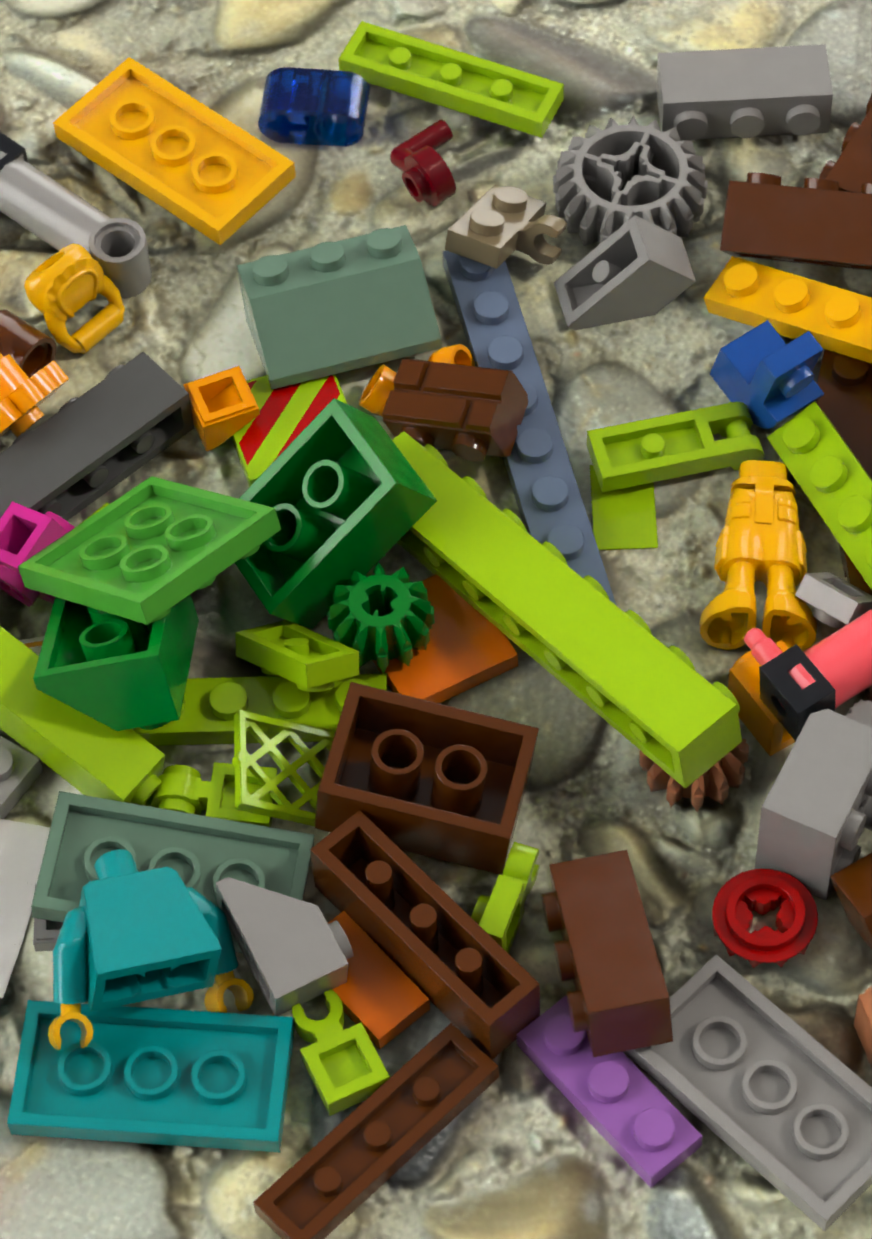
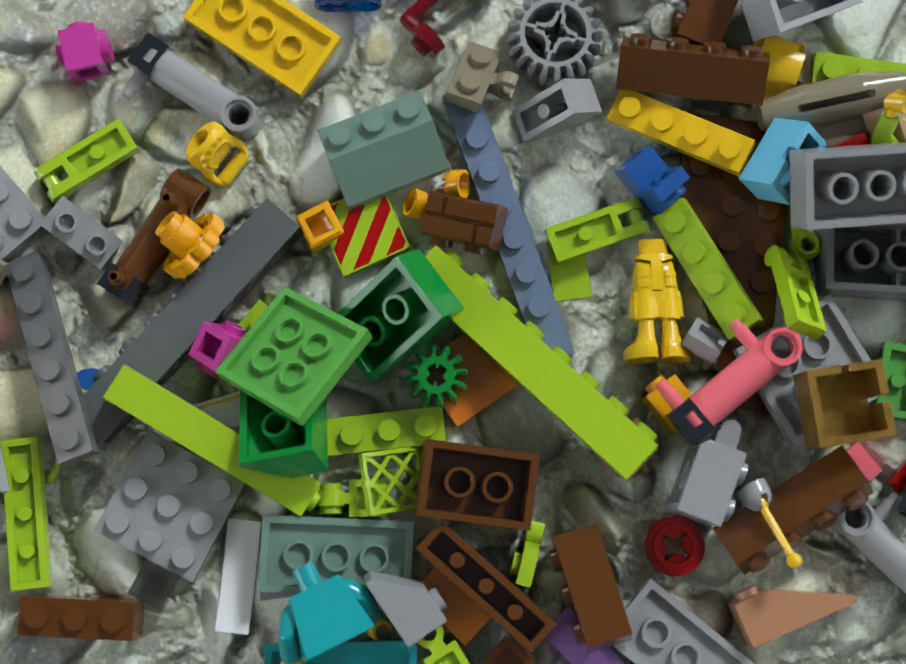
camera: 10 degrees left, 25 degrees up
lime plate [235,620,360,692] -> none

